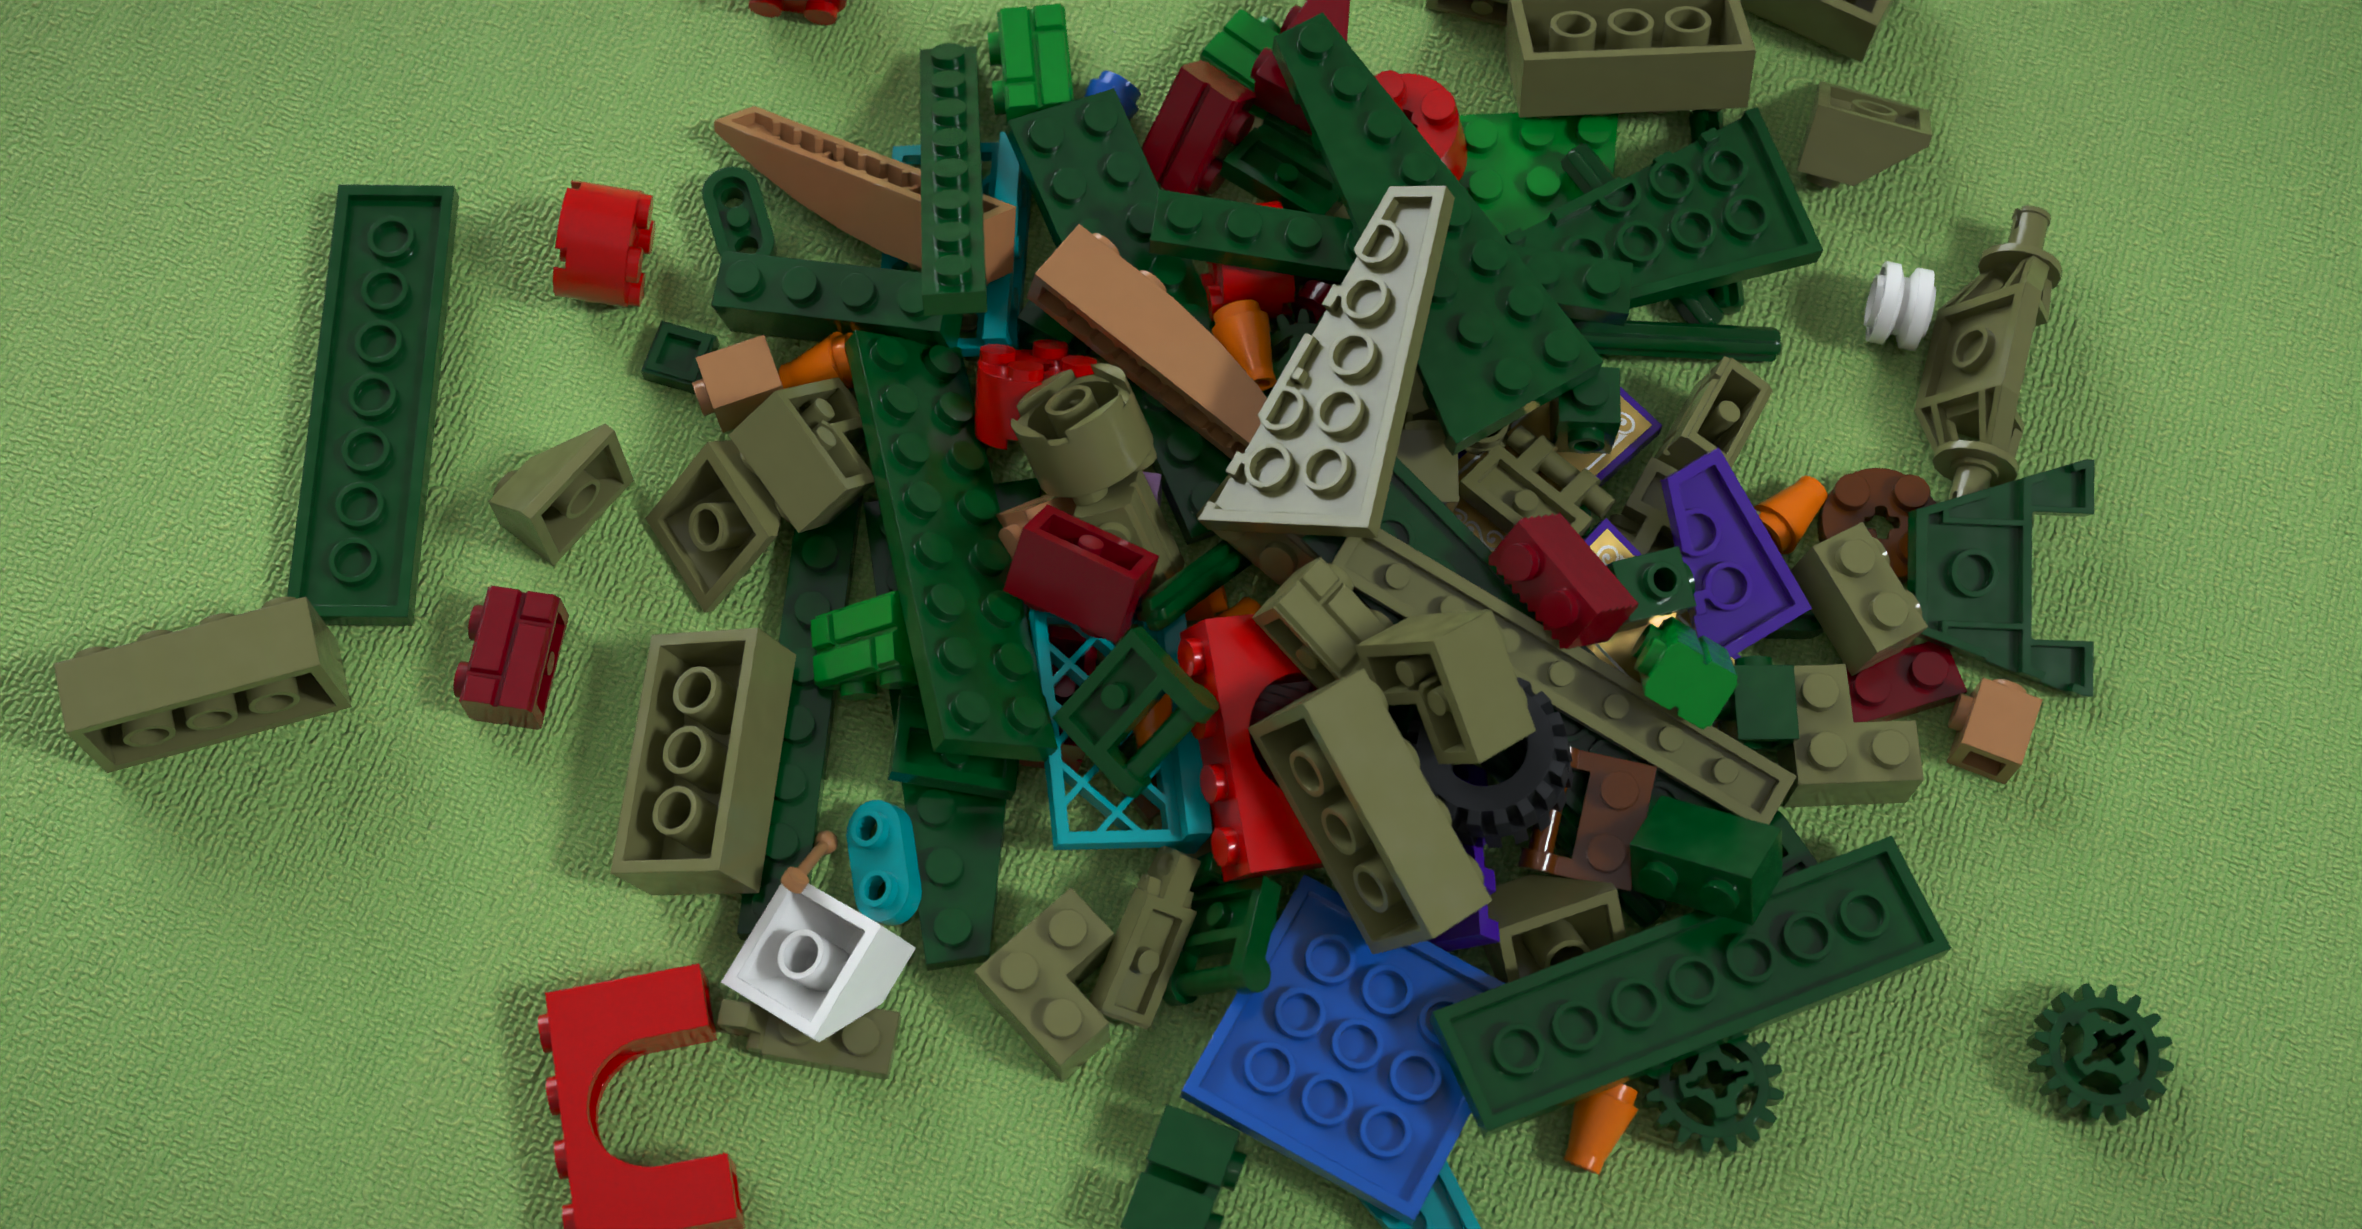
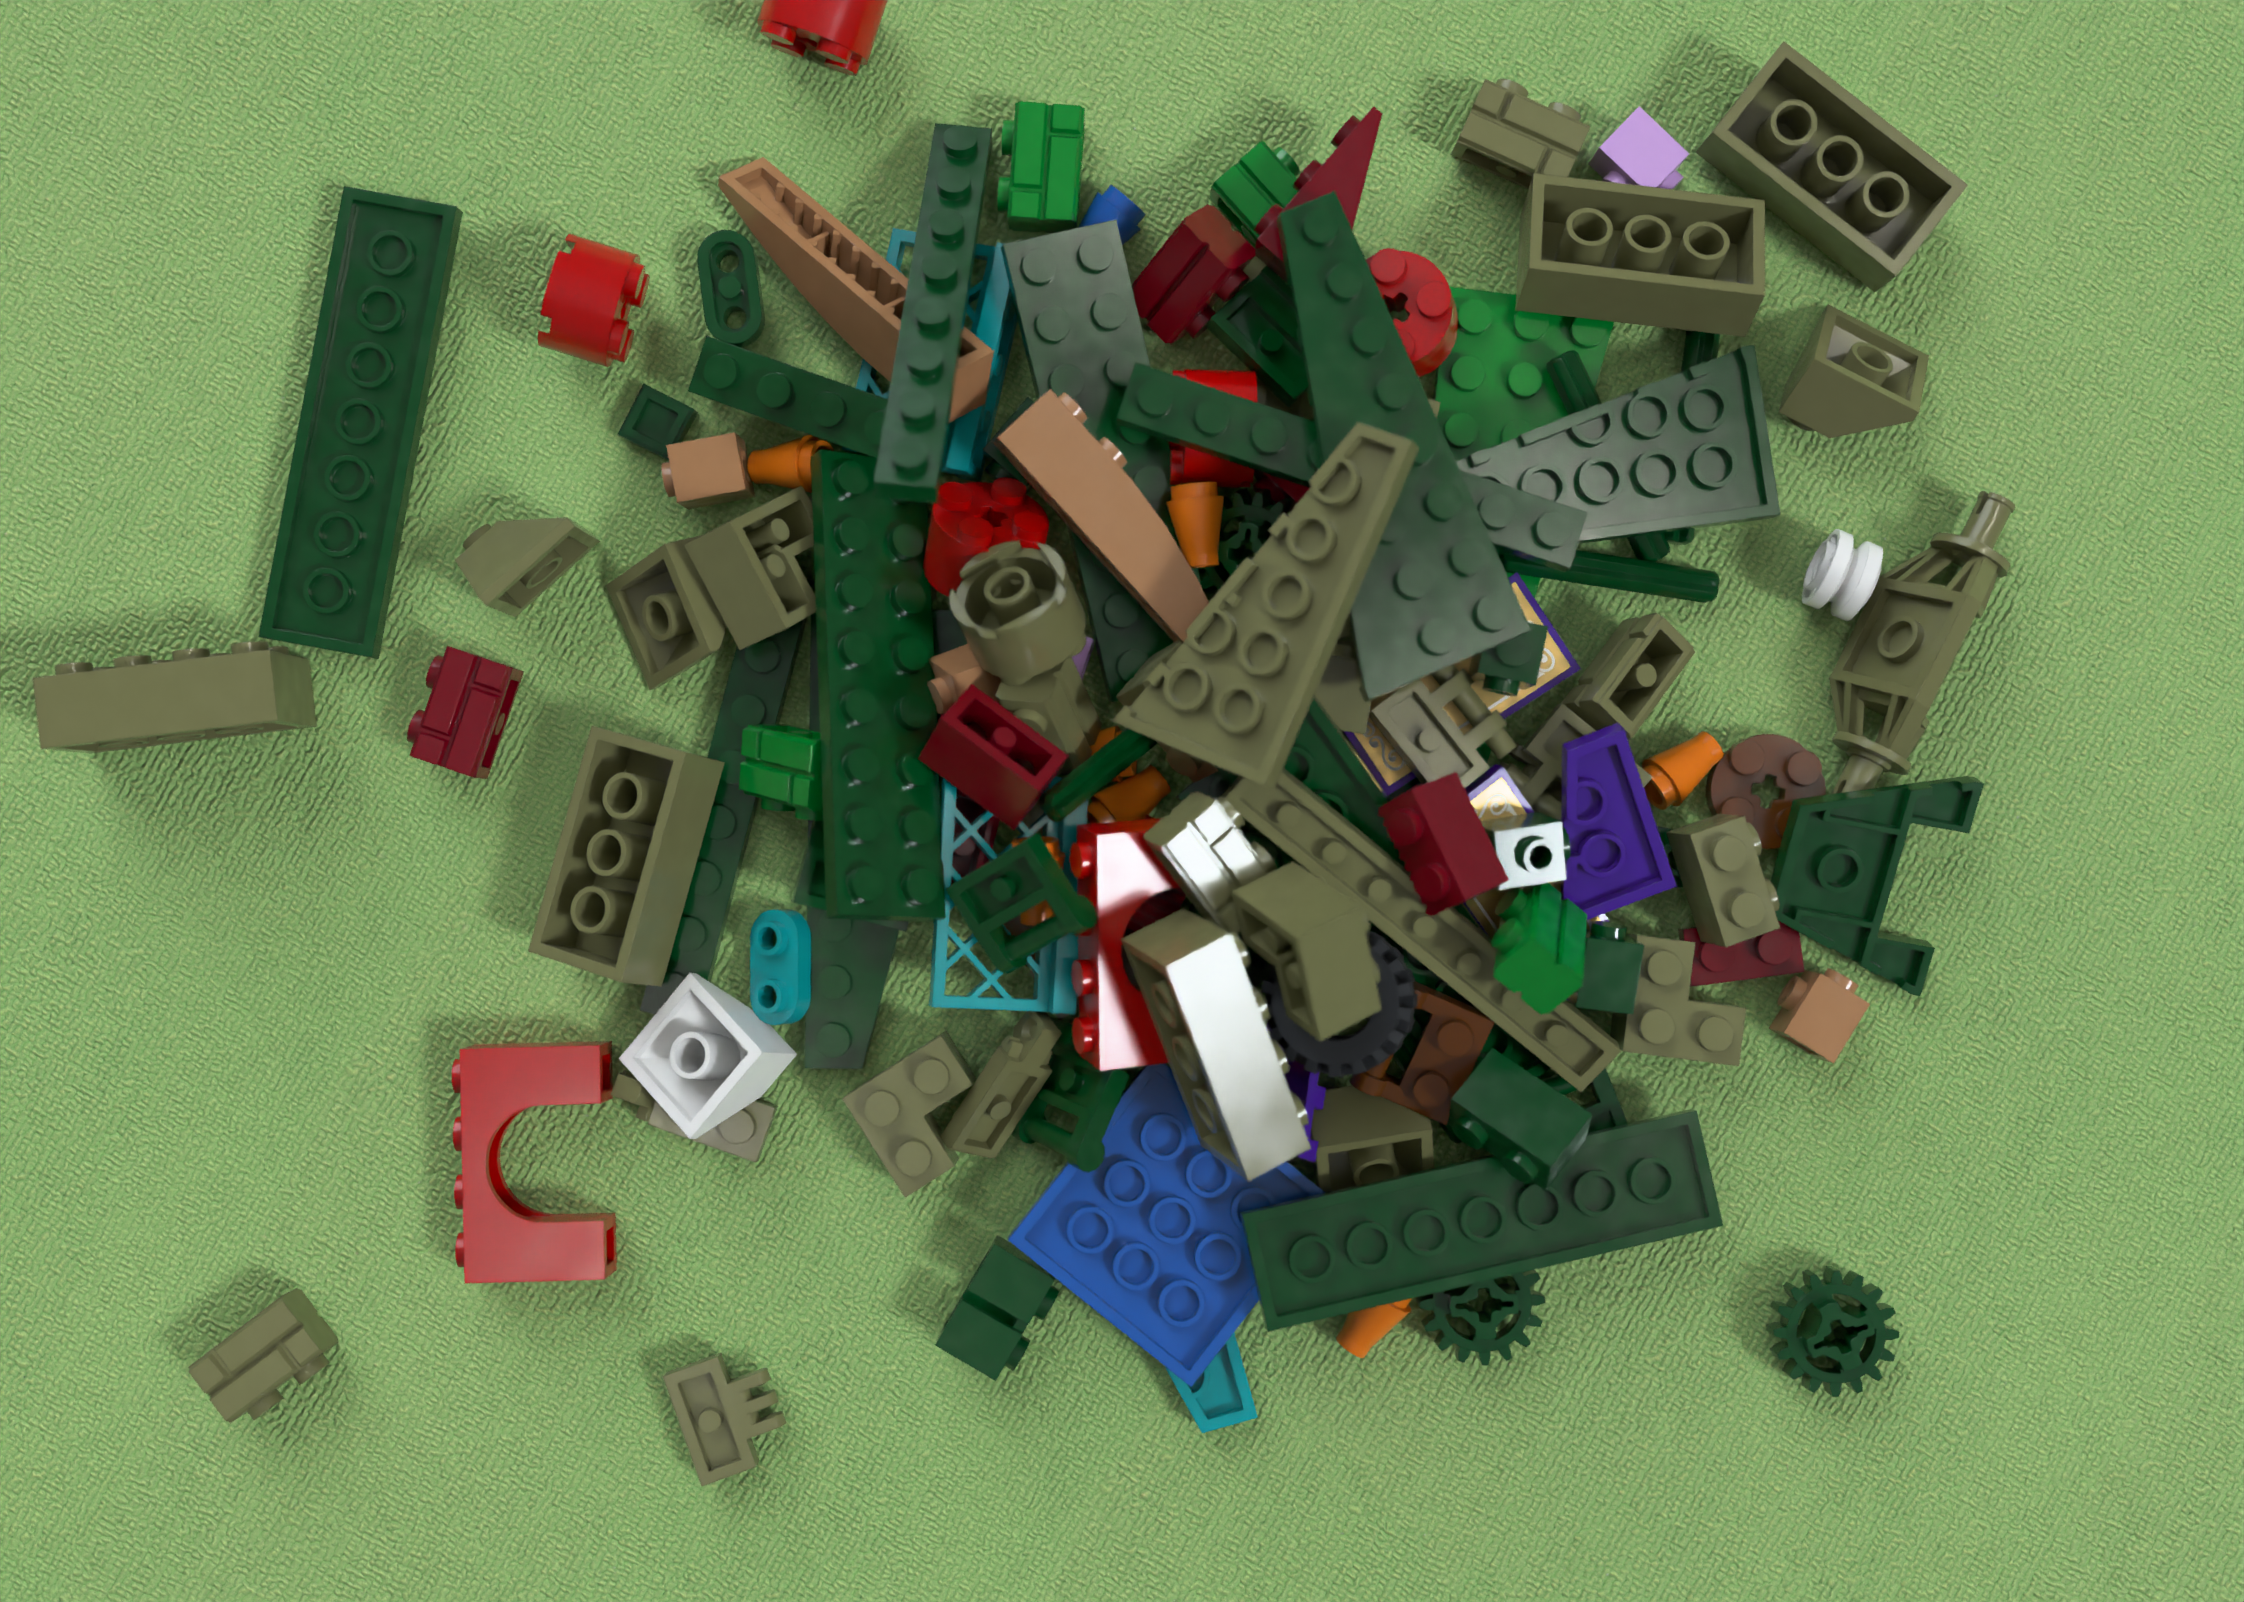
camera: 10 degrees right, 20 degrees up
medium nougat hinge [781,830,838,894] -> none

